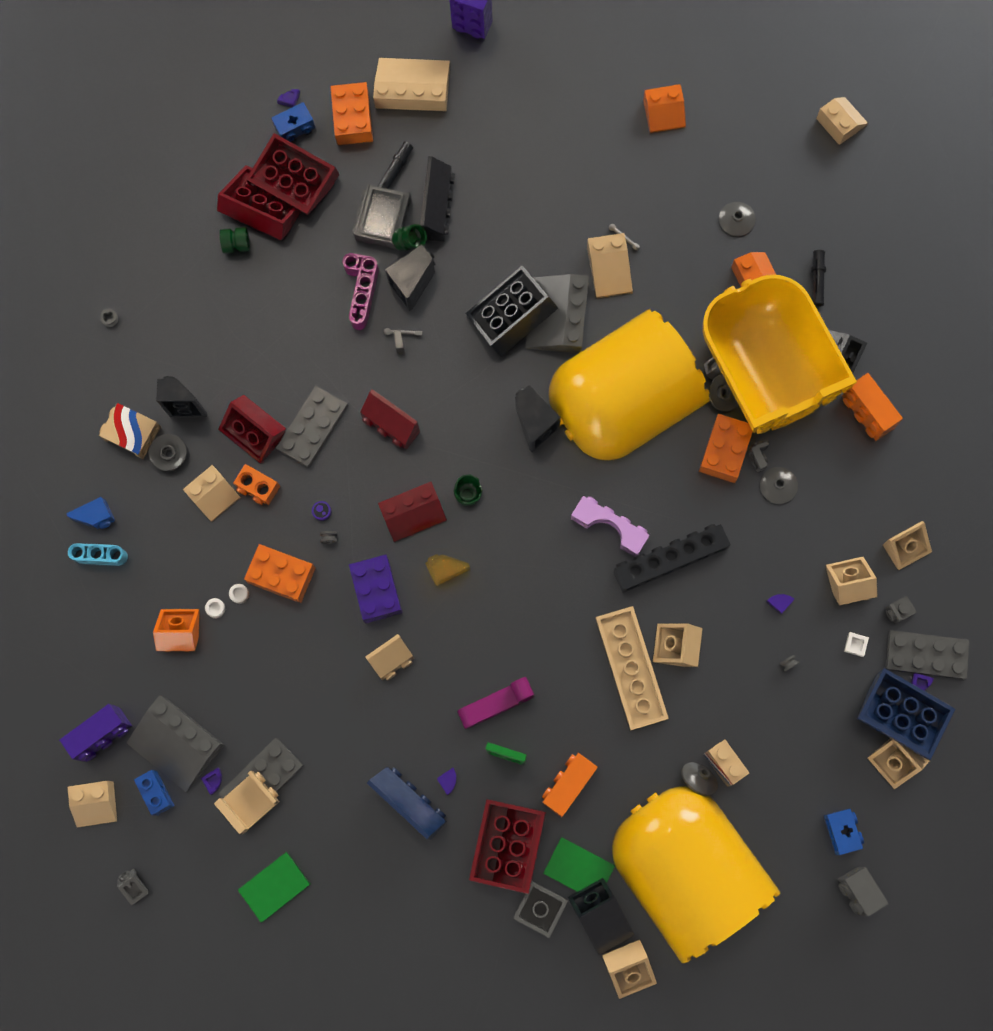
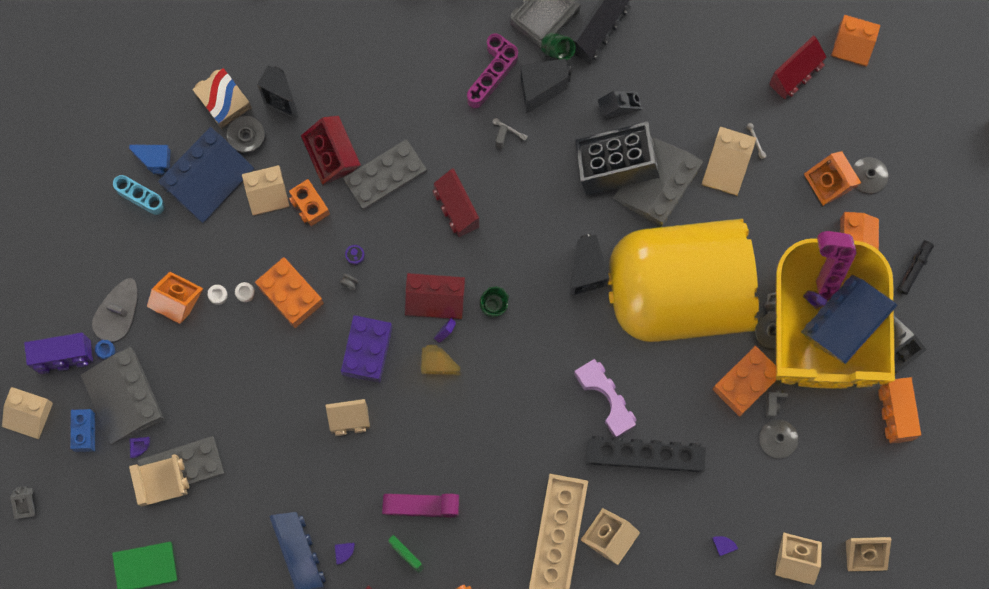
camera: 20 degrees right, 0 degrees up
none -> flat silver shield [92,278,138,342]
none -> blue tile [95,340,115,360]
none -> dark blue slope [158,127,255,223]
none -> dark purple tile [434,318,456,343]
none -> black slope [598,90,643,118]
none -> dark red slope [769,35,827,100]
none -> dark blue slope [801,275,898,364]
none -> tile [803,291,828,309]
none -> orange slope [804,151,861,206]
none -> magenta beam [816,231,856,300]

